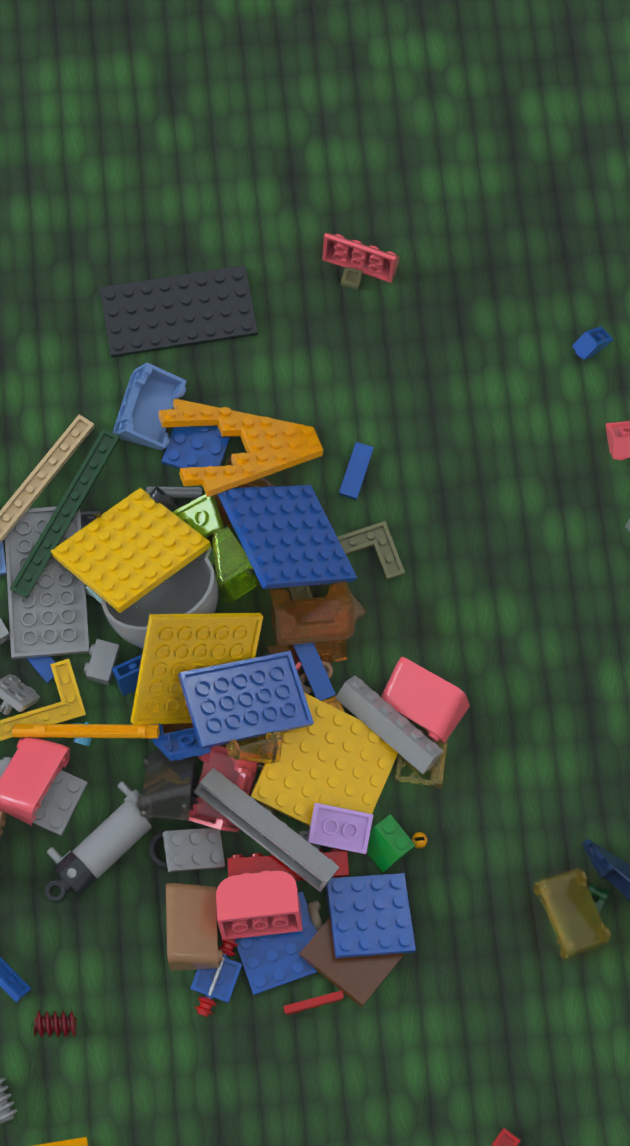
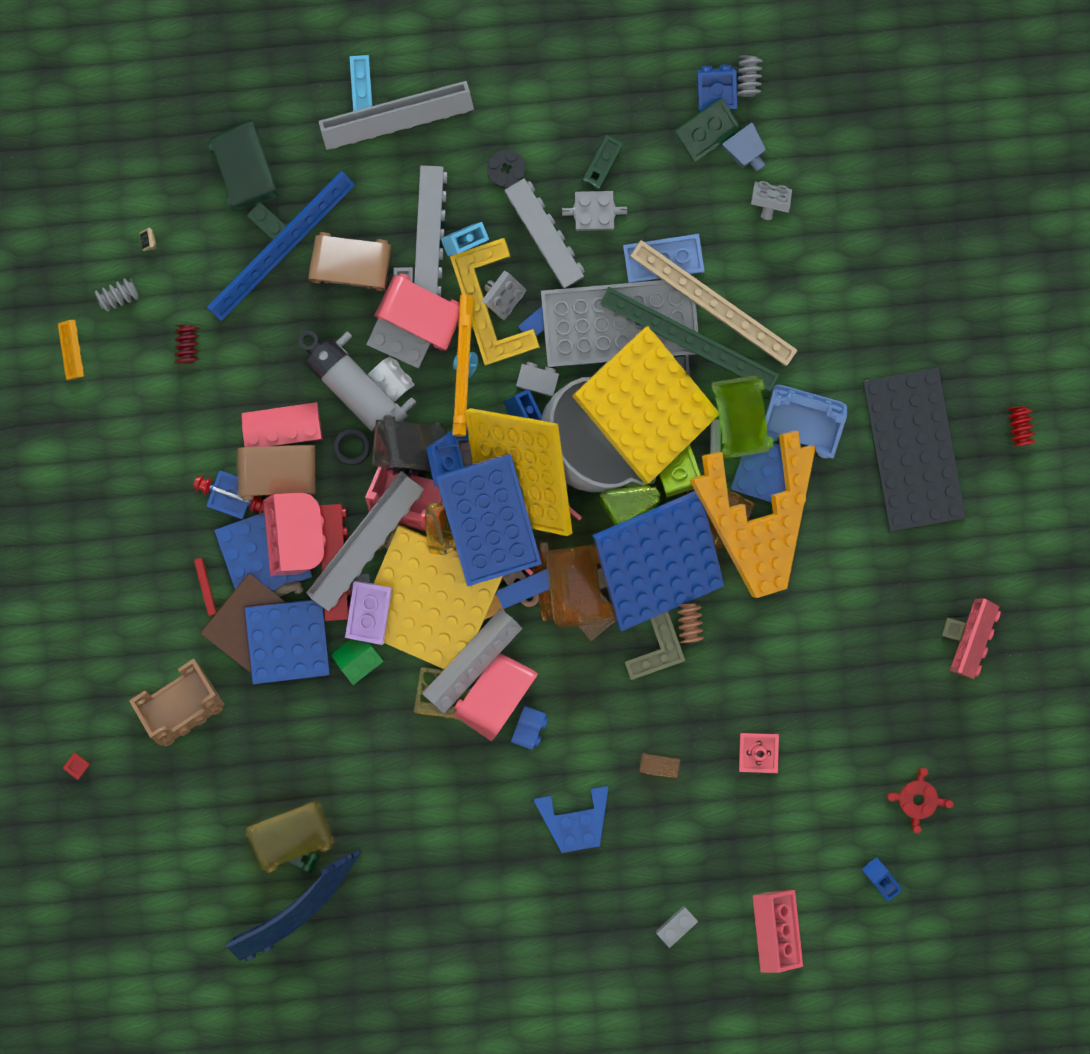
camera: 90 degrees right, 15 degrees up
black beam [149,487,182,512] -> none
light grey plate [163,828,225,872] -> none
blue tile [339,442,374,500] -> none
light orange hinge [411,832,427,849] -> none
none -> medium nougat windscreen [129,659,224,746]
none -> coral slope [242,402,323,447]
none -> white bracket [368,356,415,402]
none -> blue brick [511,705,548,750]
none -> blue wing [534,786,608,853]
none -> clear orange plate [639,753,680,778]
none -> nougat piece [678,603,704,643]
none -> clear neon green windscreen [712,375,774,459]
none -> coral plate [739,733,779,773]
none -> red plate [886,767,953,834]
none -> red piece [1008,406,1036,447]

